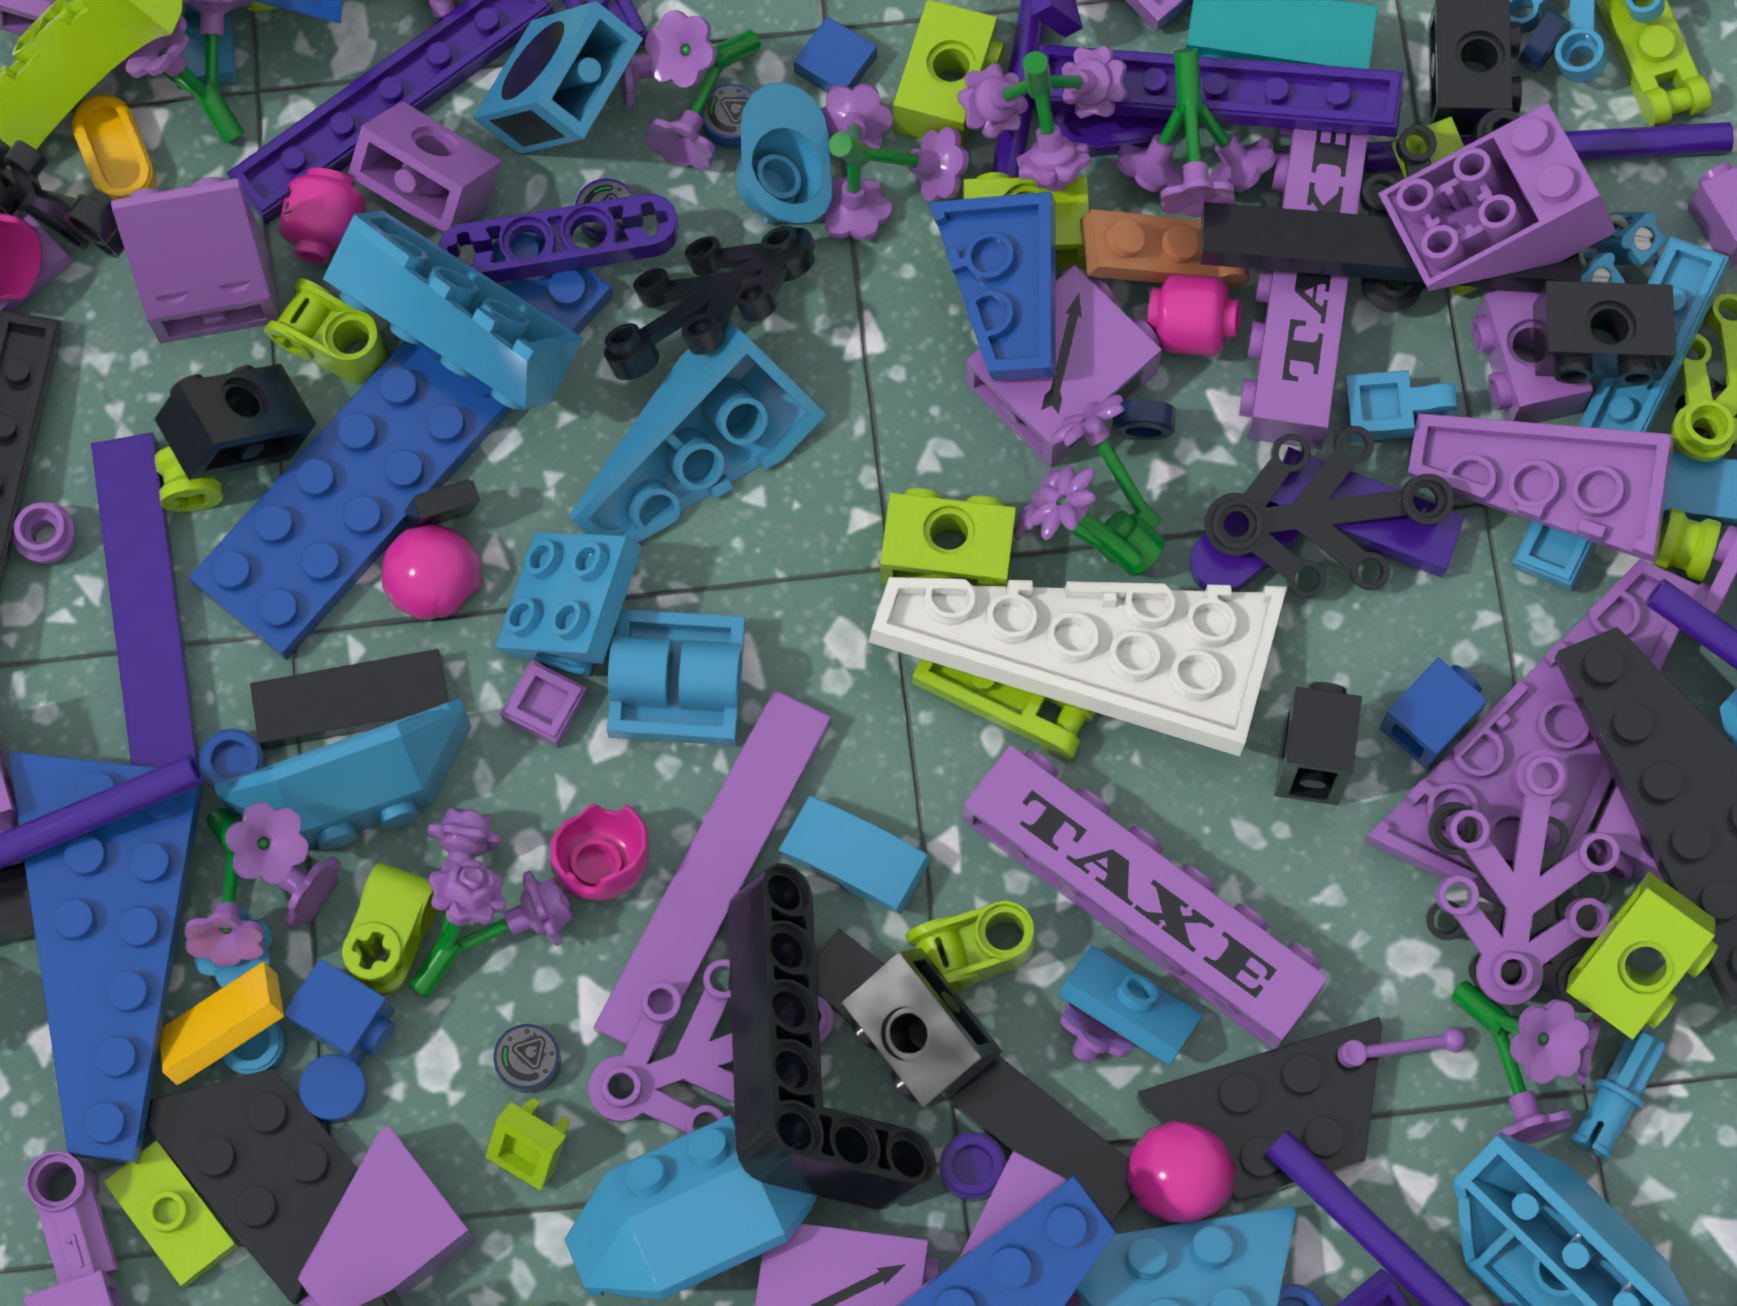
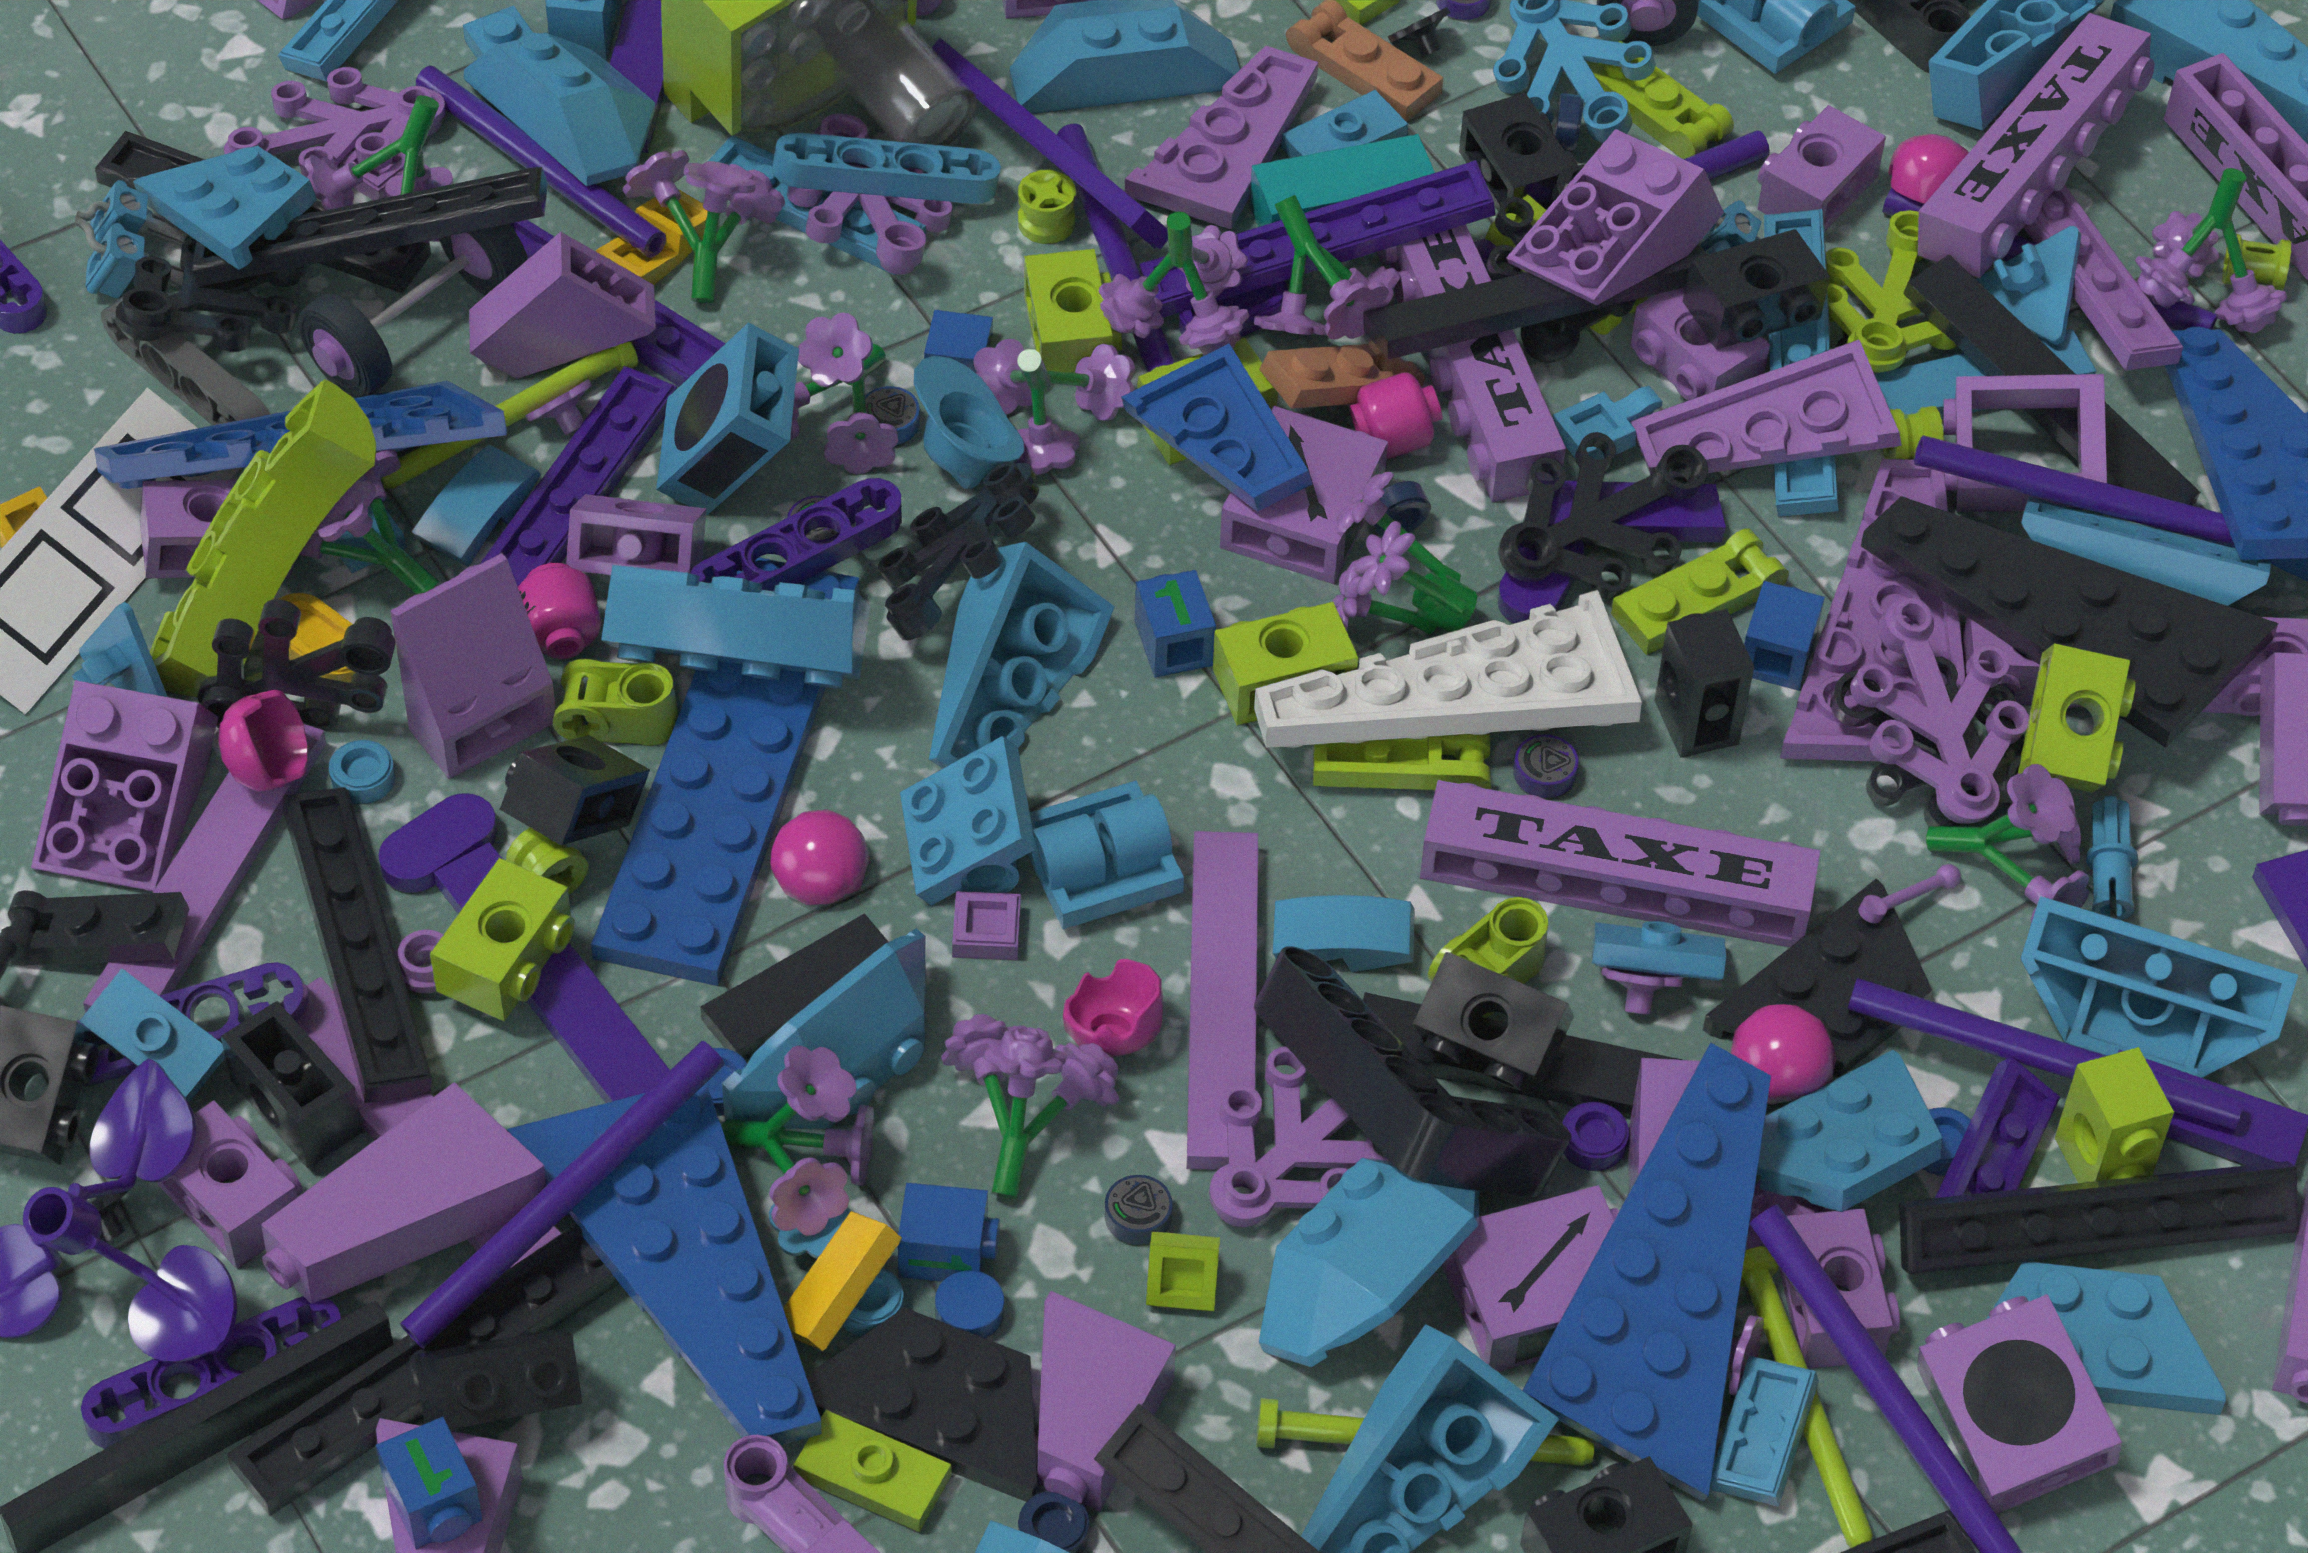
camera: 30 degrees left, 20 degrees down
lime piece [342,862,438,996] -> none
black tile [405,479,481,528] -> none
none -> dark azure tile [329,740,395,804]
none -> dark purple tile [379,793,497,893]
none -> dark azure slope [412,444,541,567]
none -> lime brick [430,858,575,1022]
none -> blue brick [1134,570,1216,678]
none -> tile [1513,734,1578,798]
none -> lime plate [1611,528,1789,655]

